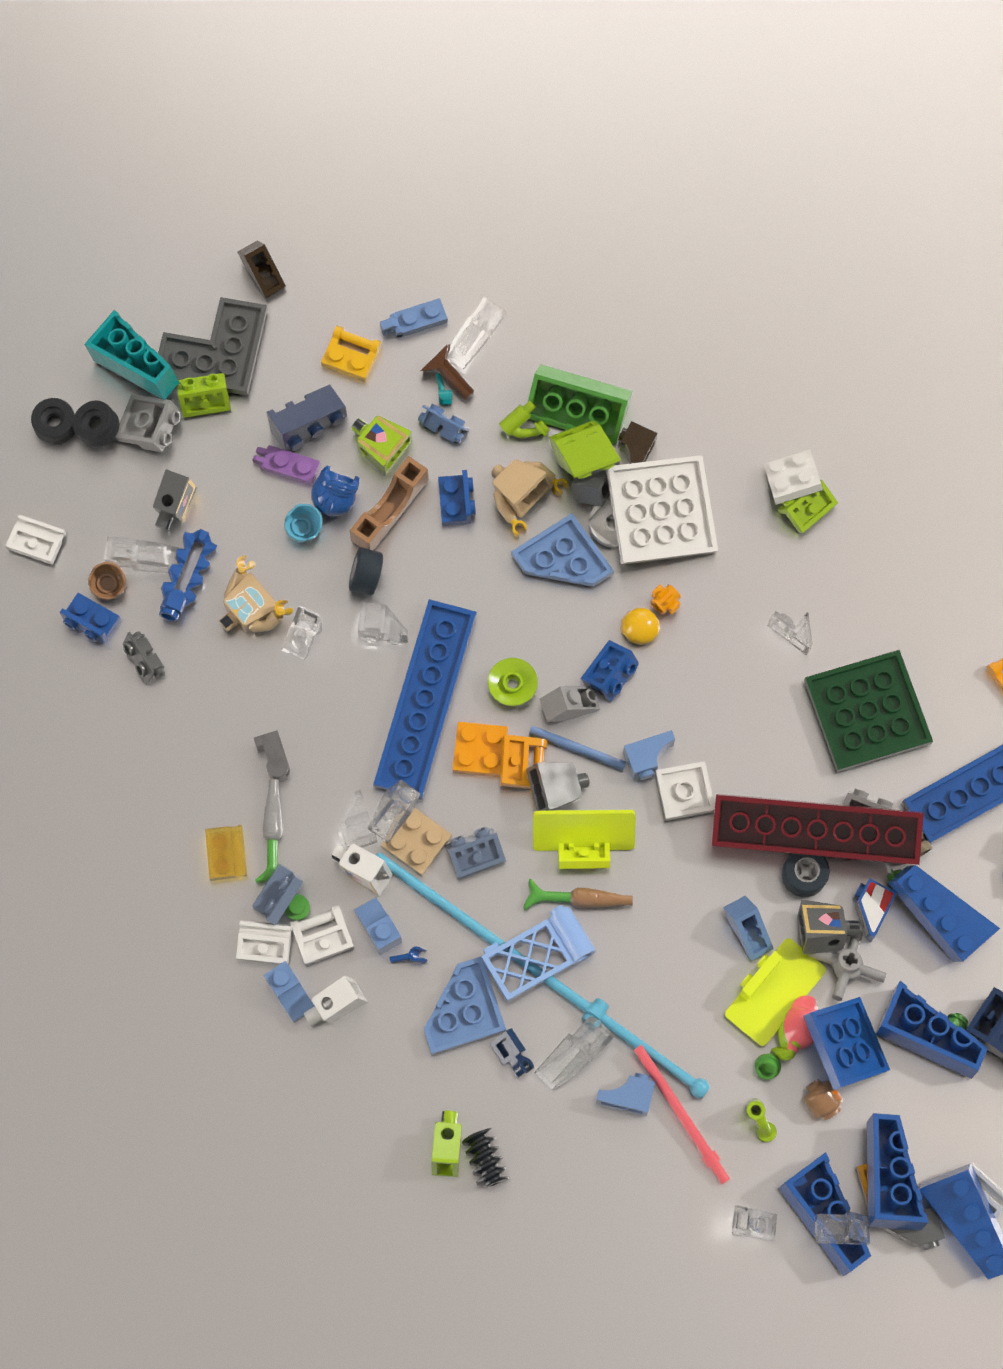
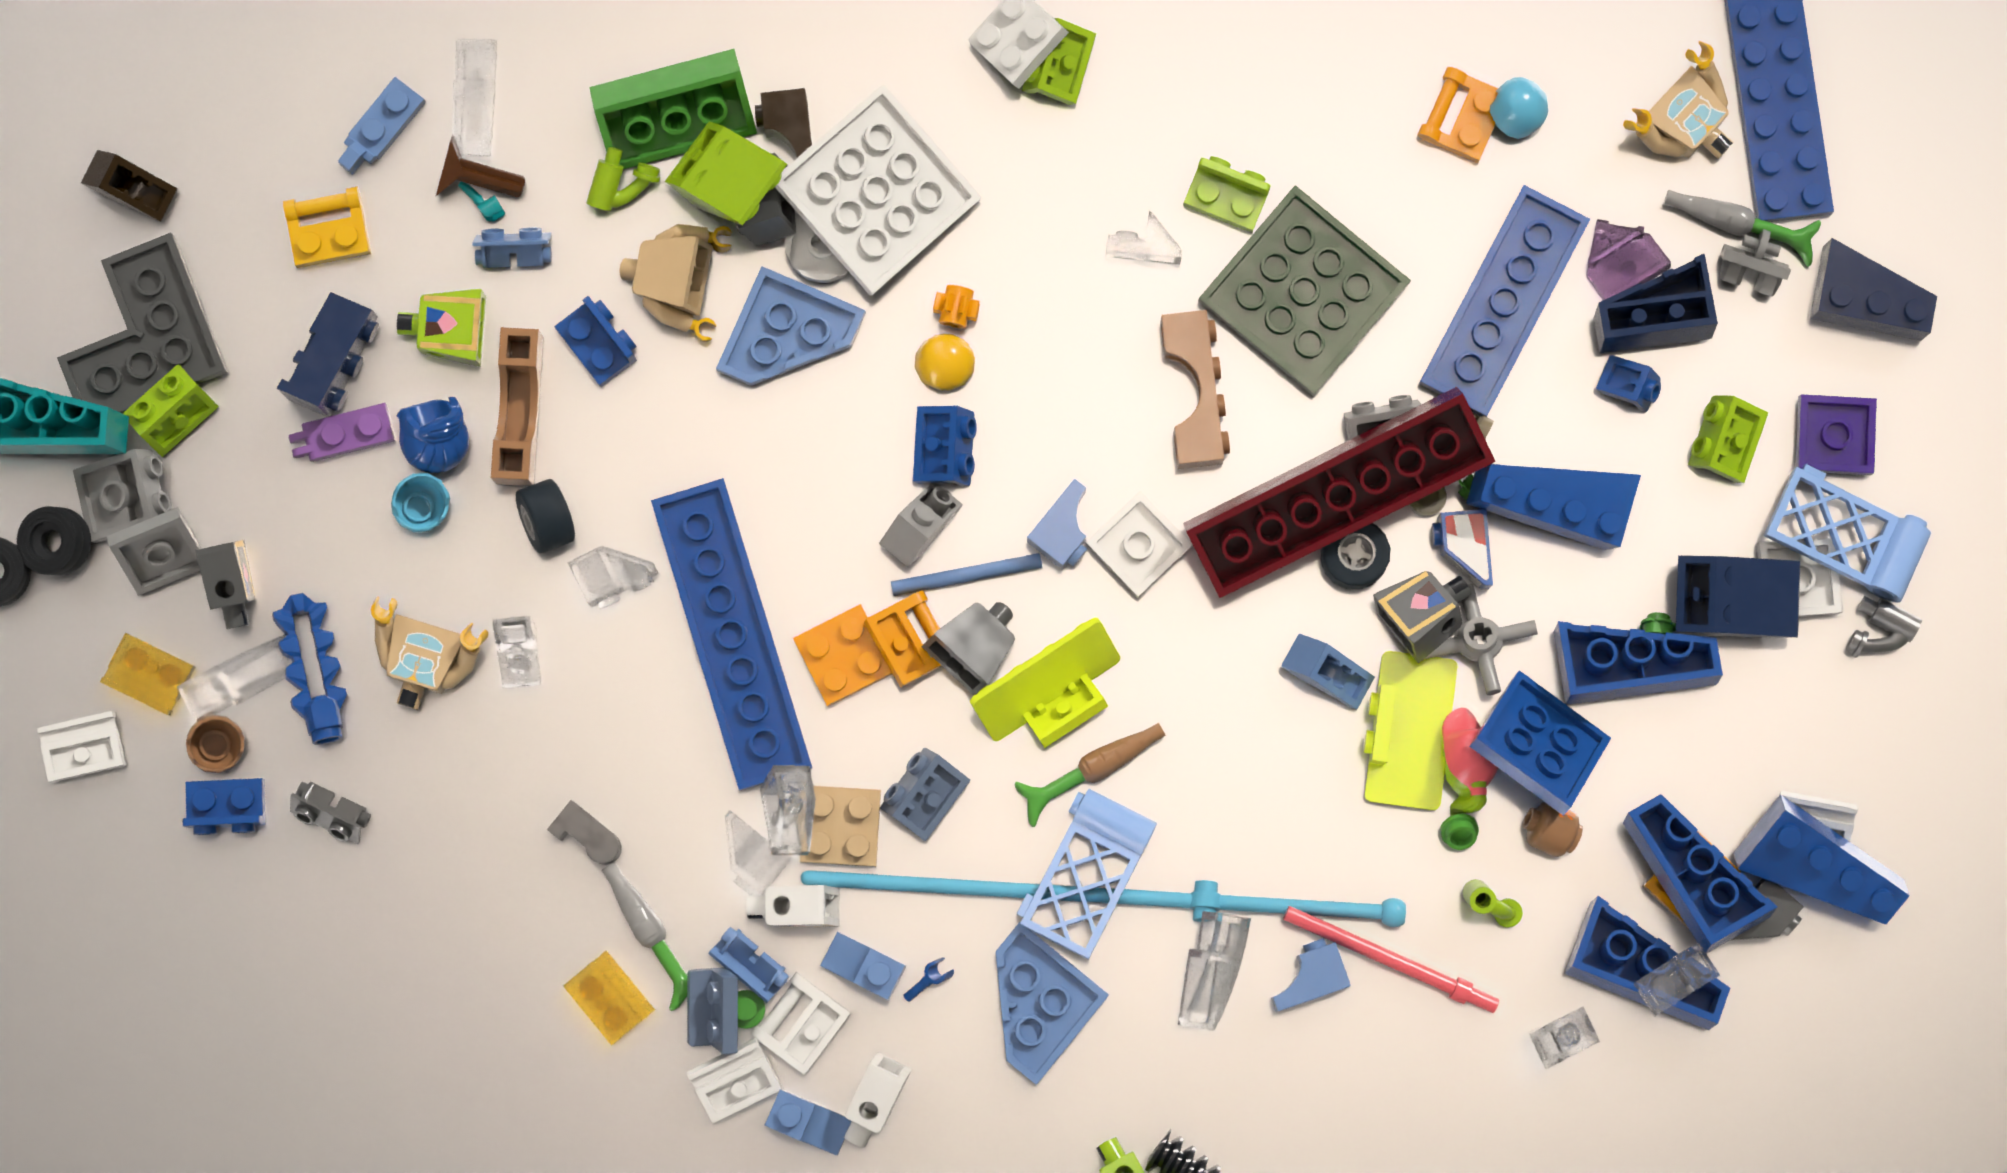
camera: 30 degrees left, 10 degrees up
lime dish [488,658,538,706] -> none
plate [490,1028,534,1077] -> none
none -> clear yellow plate [100,632,196,716]
none -> light grey plate [106,507,202,596]
none -> medium blue hinge [708,927,789,1003]
none -> arch [1160,310,1230,469]
none -> lime bracket [1183,156,1271,233]
none -> olive tile [1409,487,1447,517]

